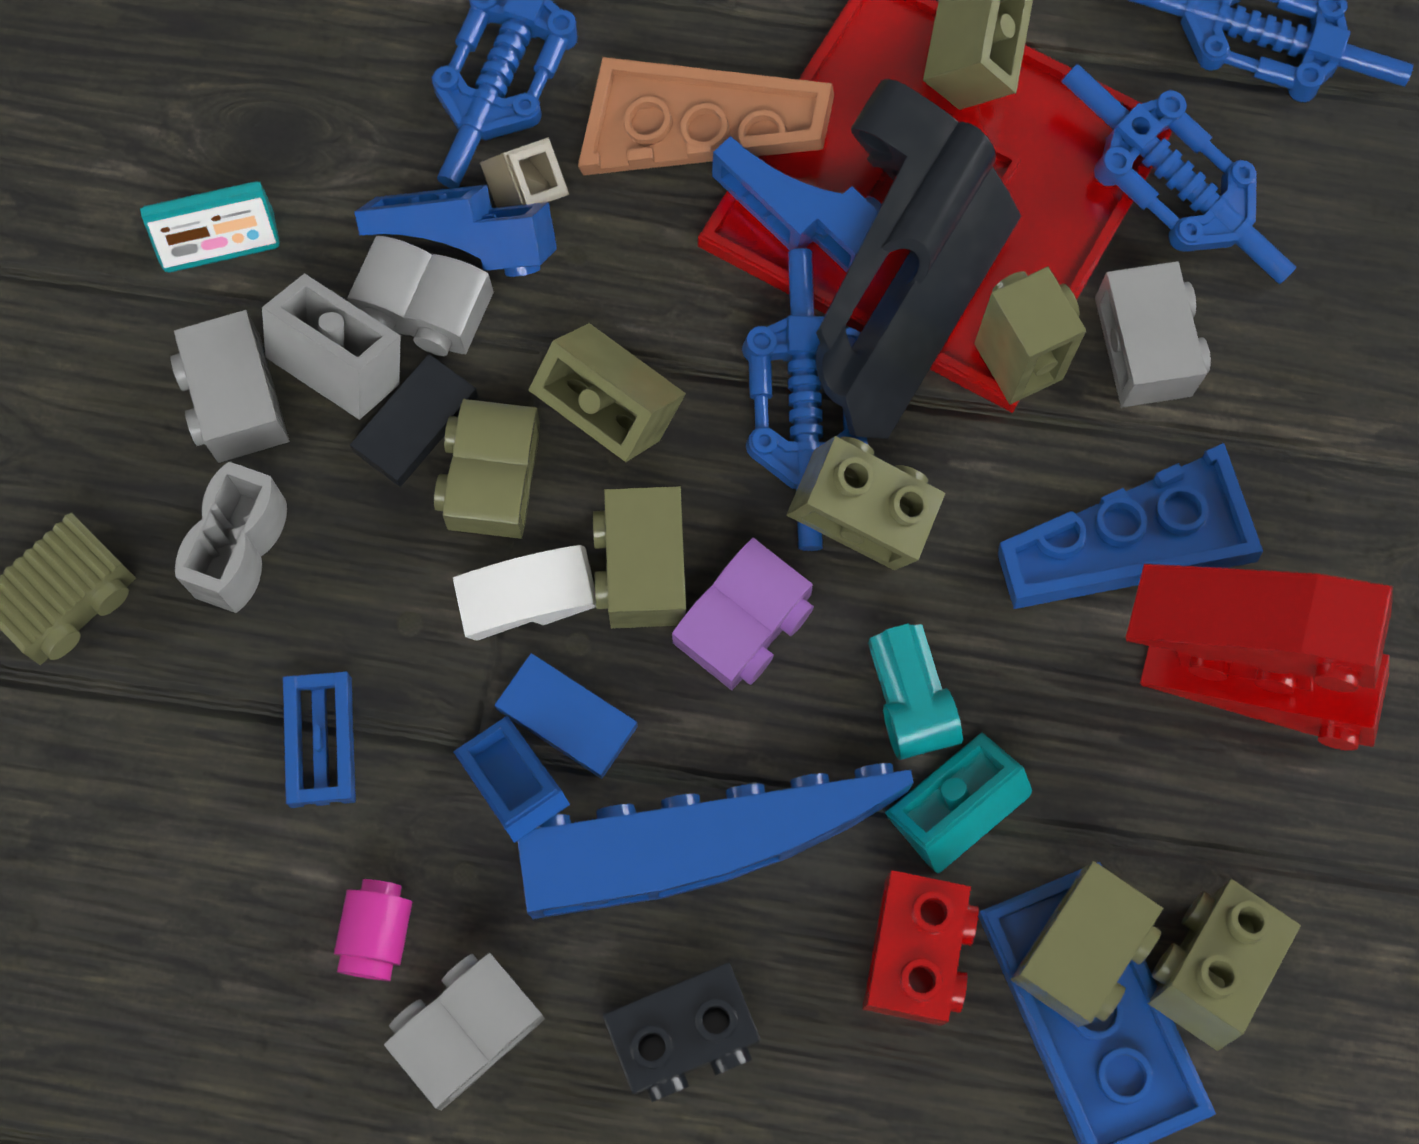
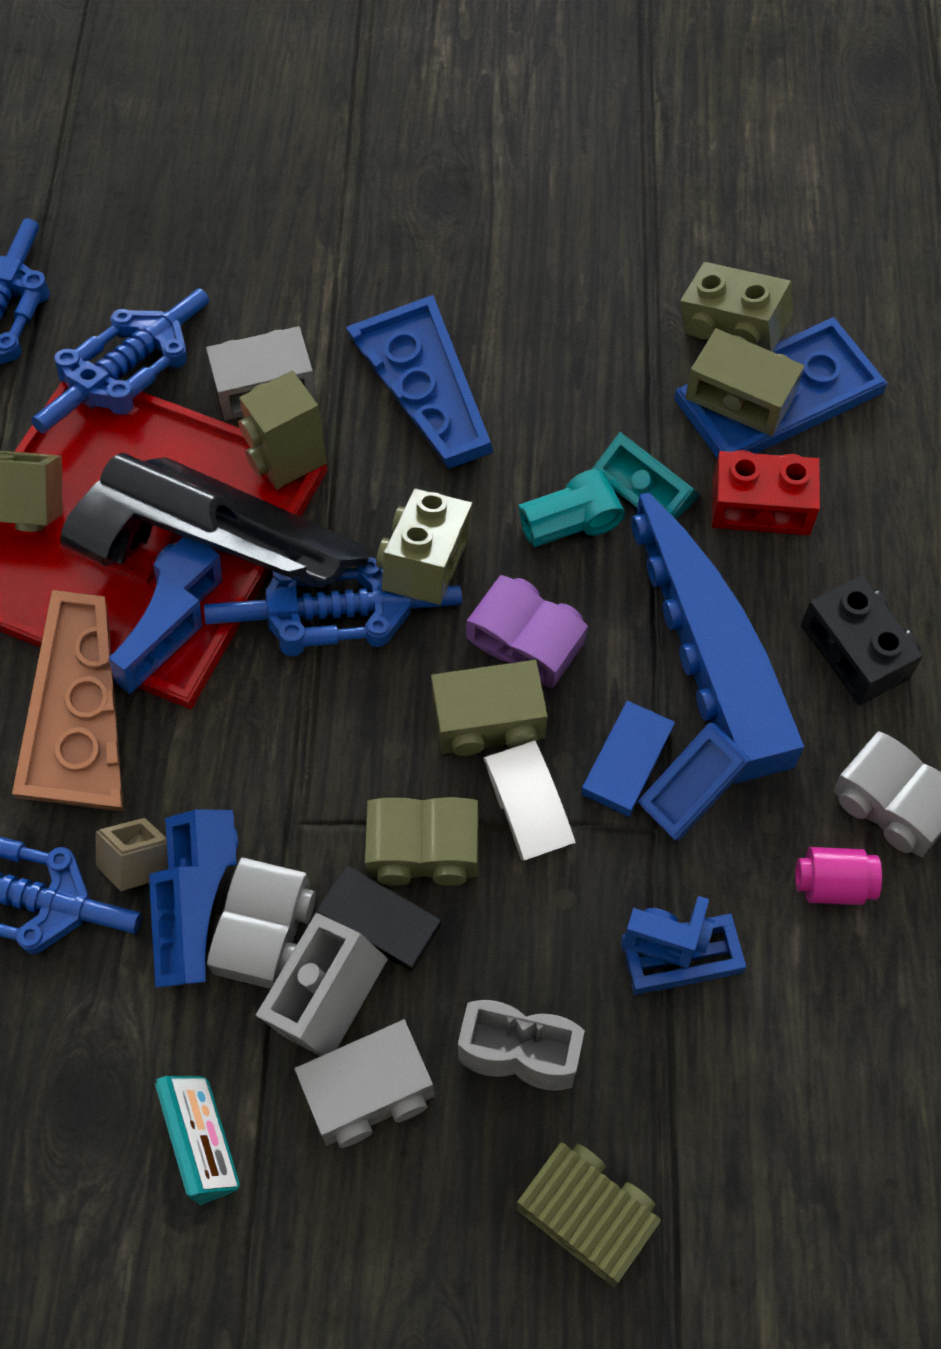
camera: 95 degrees left, 10 degrees down
olive brick [529,323,686,462] -> none
red wedge [1126,564,1393,751] -> none
none -> blue bracket [622,896,715,968]

